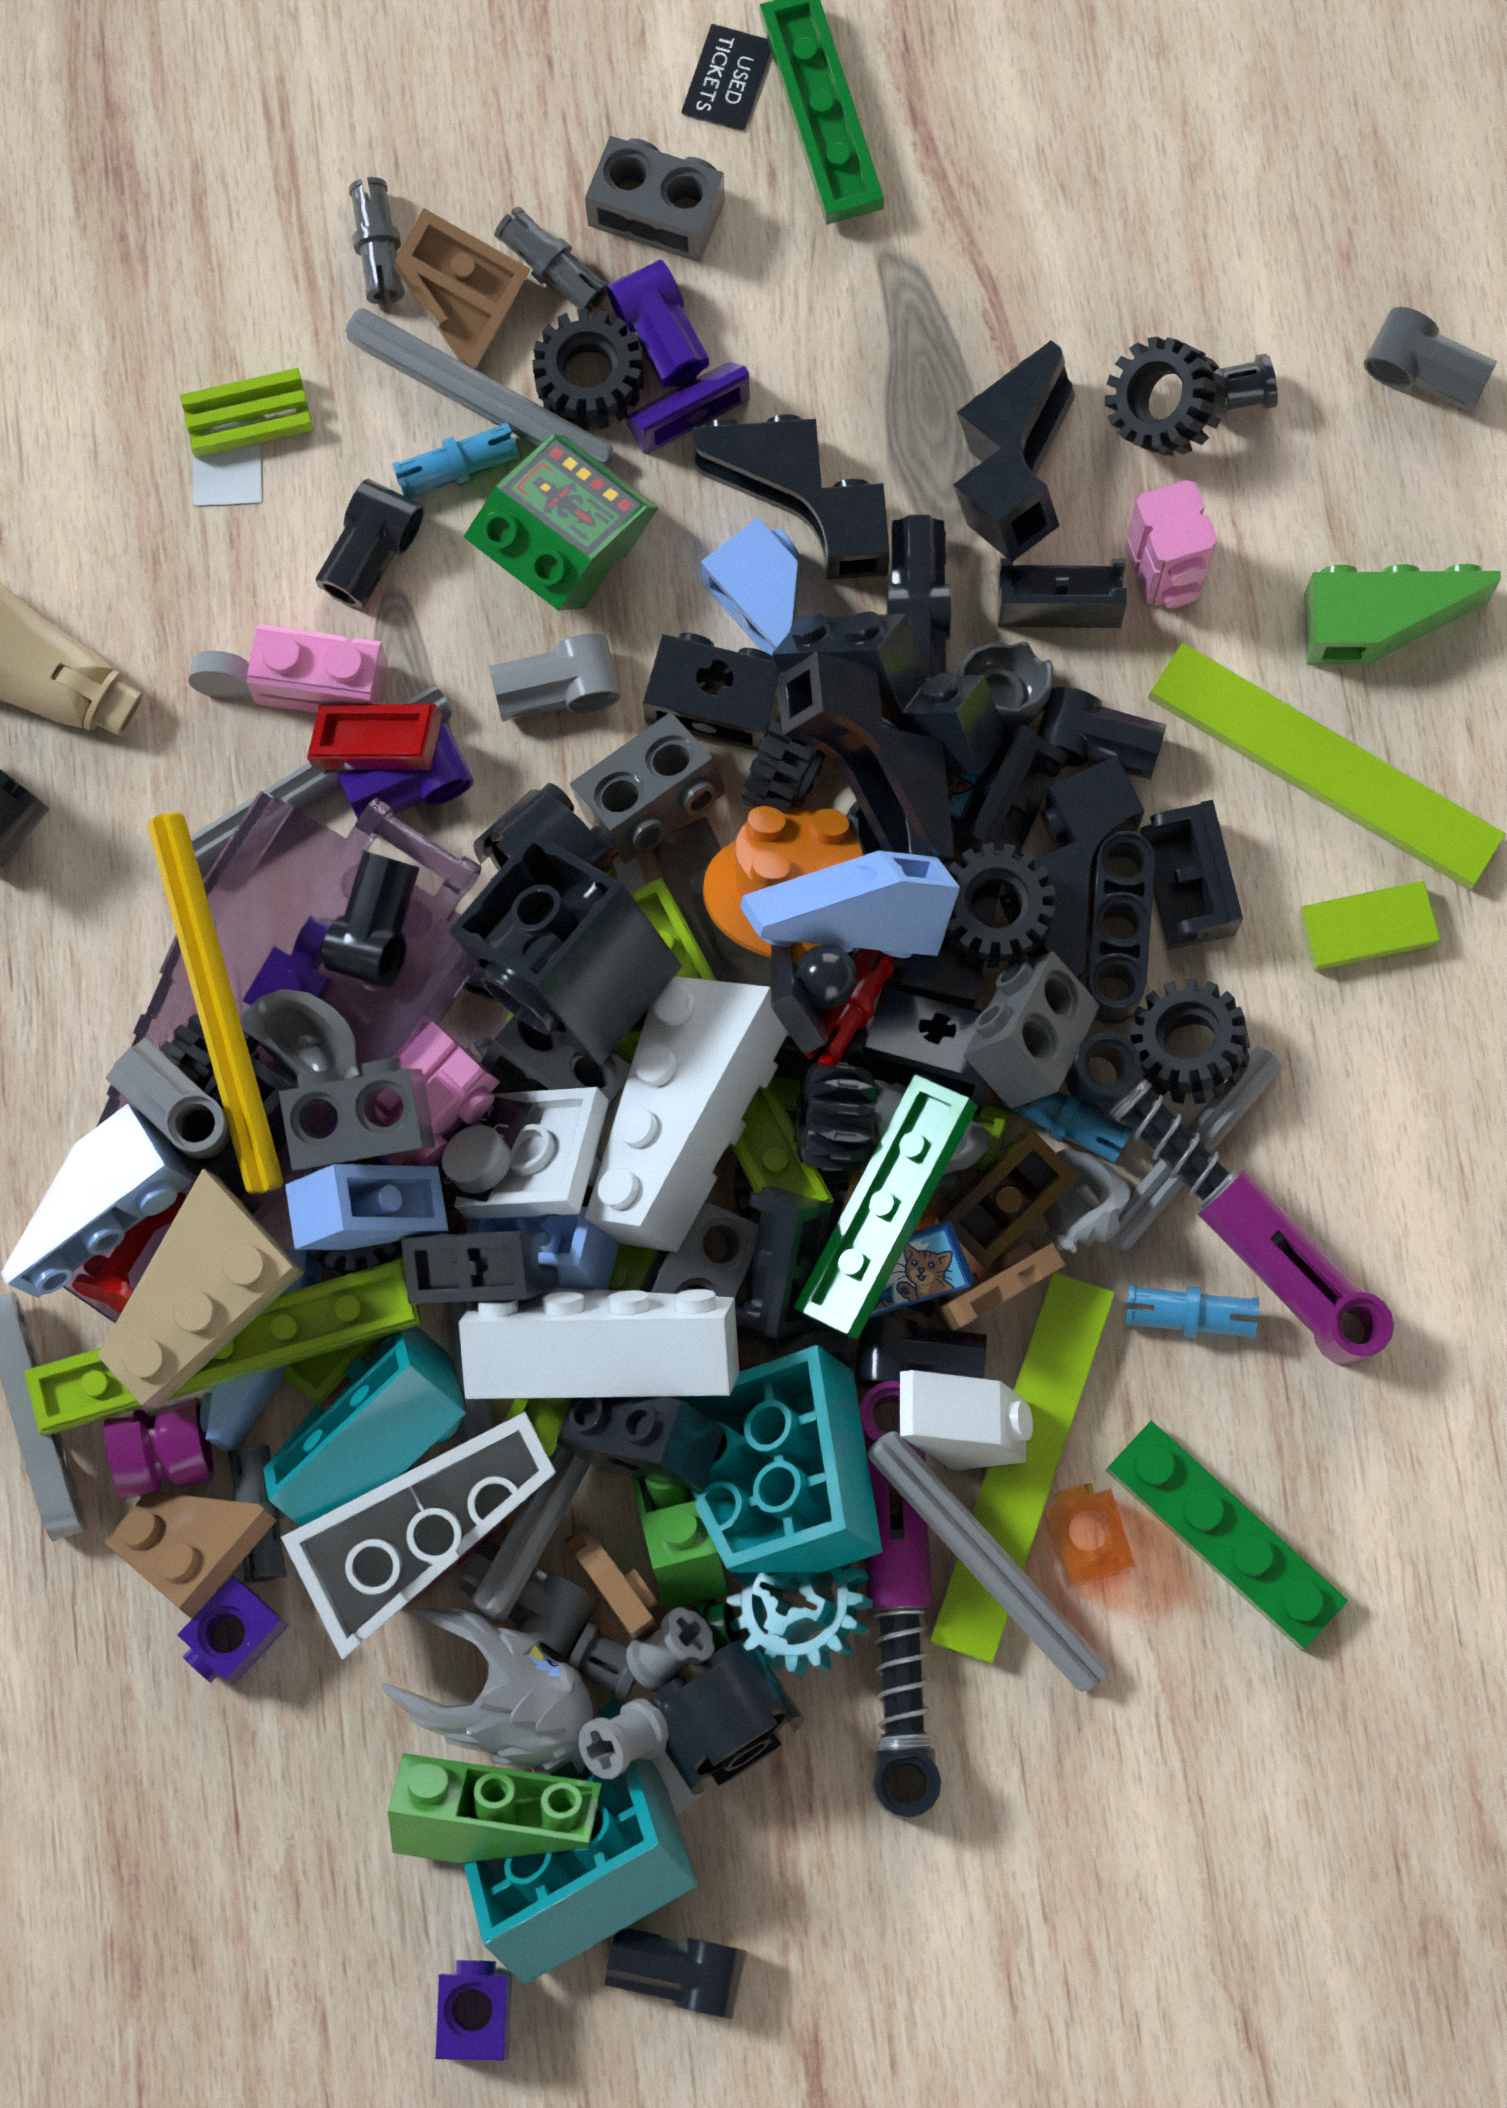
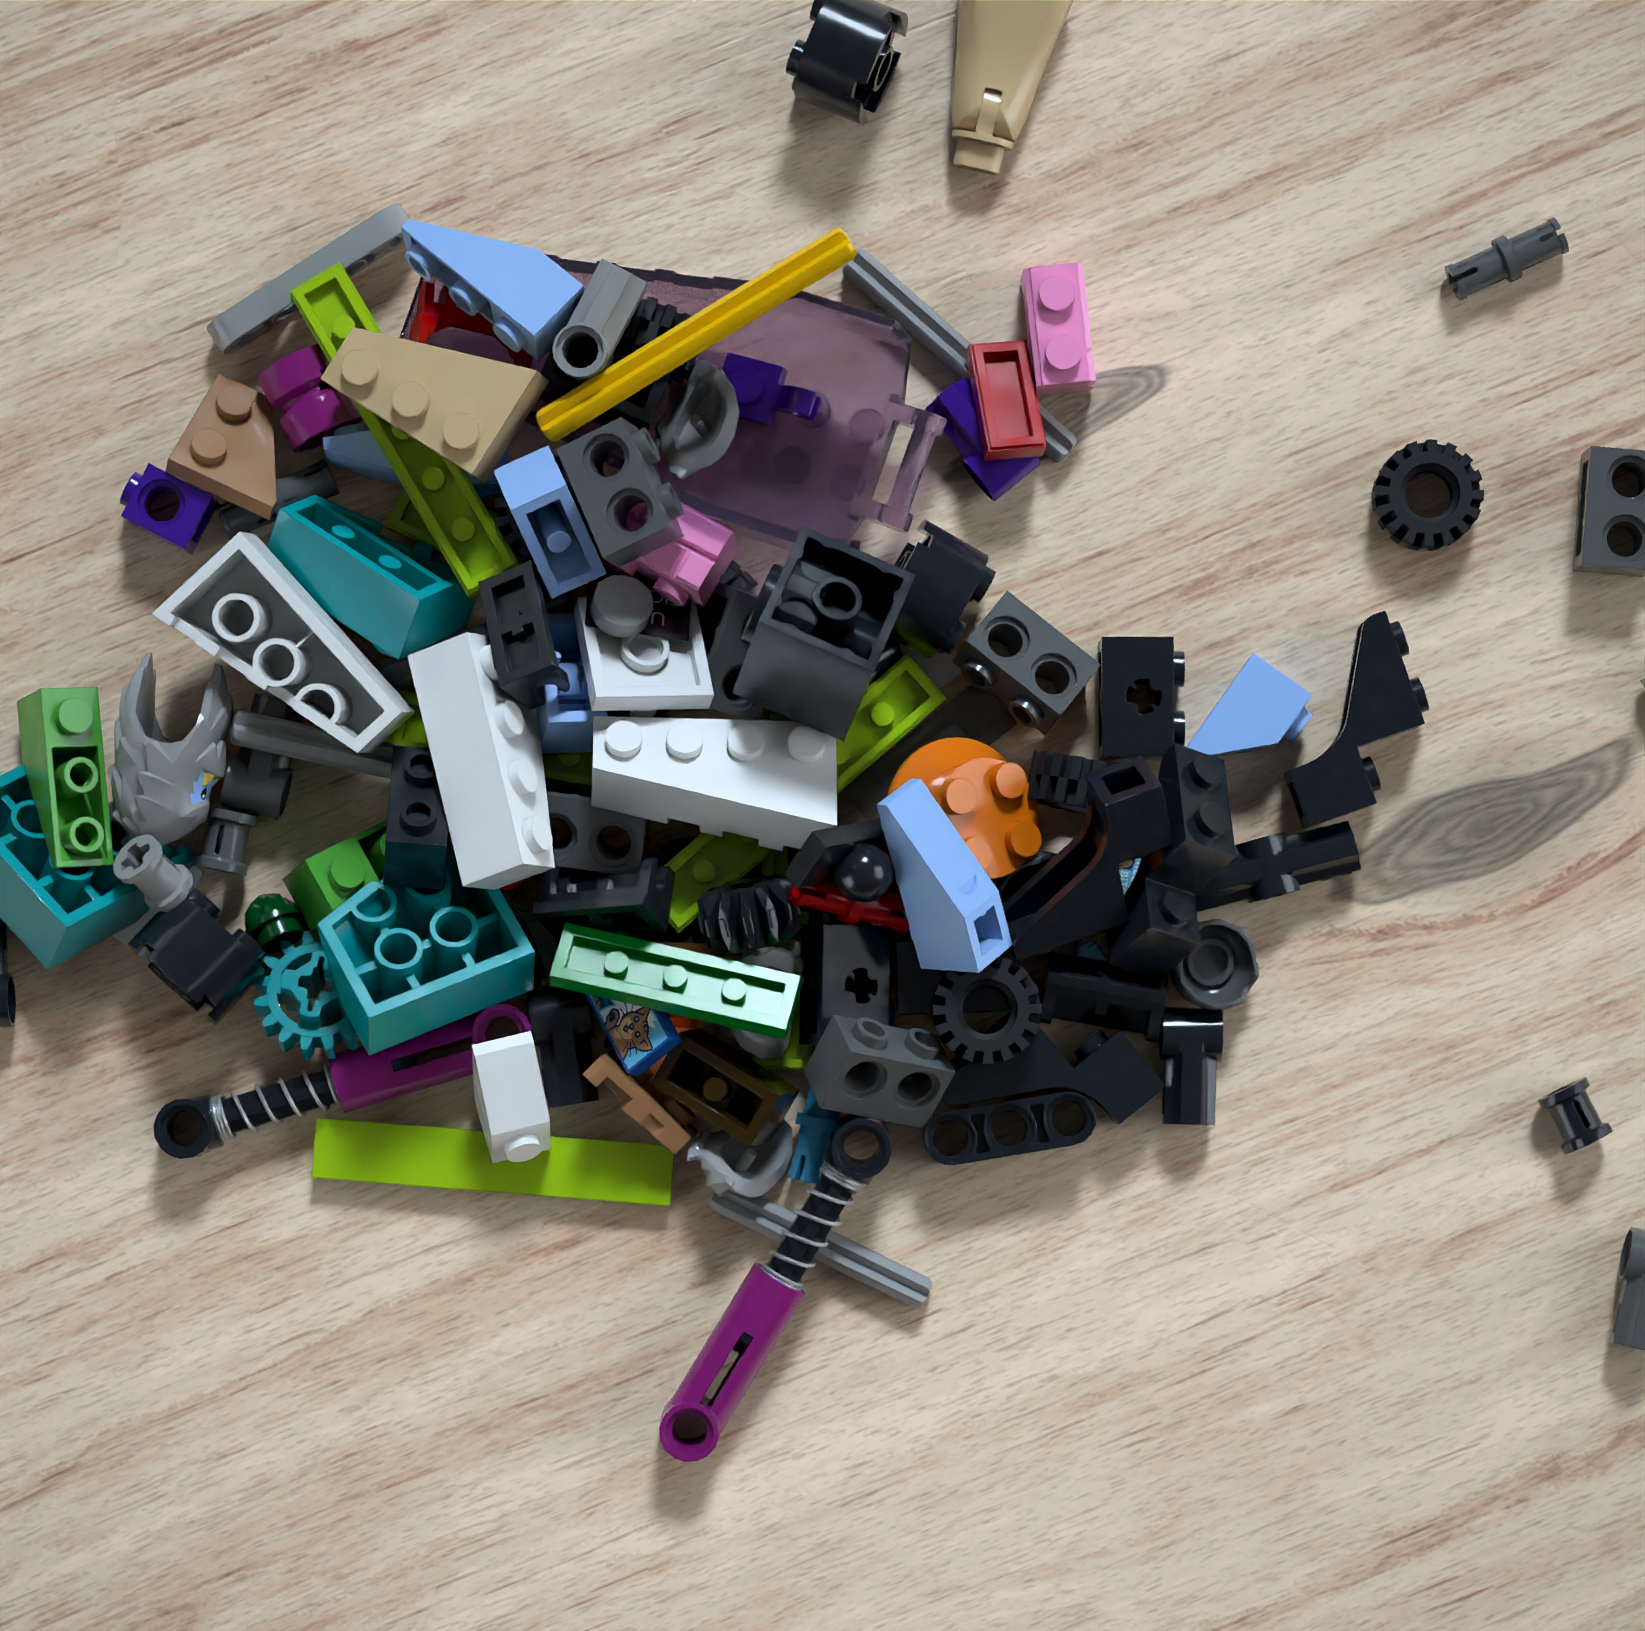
camera: 70 degrees right, 10 degrees up
lime tile [180,368,314,458] -> none
light grey tile [188,650,250,700] -> none
white sticker [193,405,262,506] -> none
black piece [315,478,424,609] -> none
black piece [322,850,420,987] -> none
light grey axle [345,309,614,468] -> none
dark azure pin [392,422,520,499] -> none
medium nougat wing [394,208,531,370] -> none
green piece [463,435,659,611] -> none
light grey piece [489,634,621,722] -> none
dark grey pin [494,206,607,314] -> none
medium nougat wing [564,1525,660,1640] -> none
dark purple piece [606,259,709,388] -> none
dark purple slope [625,362,750,453] -> none
light grey bush [626,1607,714,1692] -> none
light grey axle [868,1431,1108,1692] -> none
black arch [953,340,1075,562] -> none
black hinge [997,557,1127,628] -> none
clear orange brick [1043,1483,1135,1590] -> none
black tyre [1105,337,1226,456] -> none
green plate [1105,1420,1348,1651] -> none
bright pink brick [1124,480,1218,608] -> none
dark azure pin [1125,1284,1259,1340] -> none
black tyre [1130,979,1250,1104] -> none
black hinge [1139,799,1243,950] -> none
lime tile [1148,642,1506,891] -> none
lime tile [1299,880,1440,971] -> none
bright green slope [1304,564,1501,664] -> none

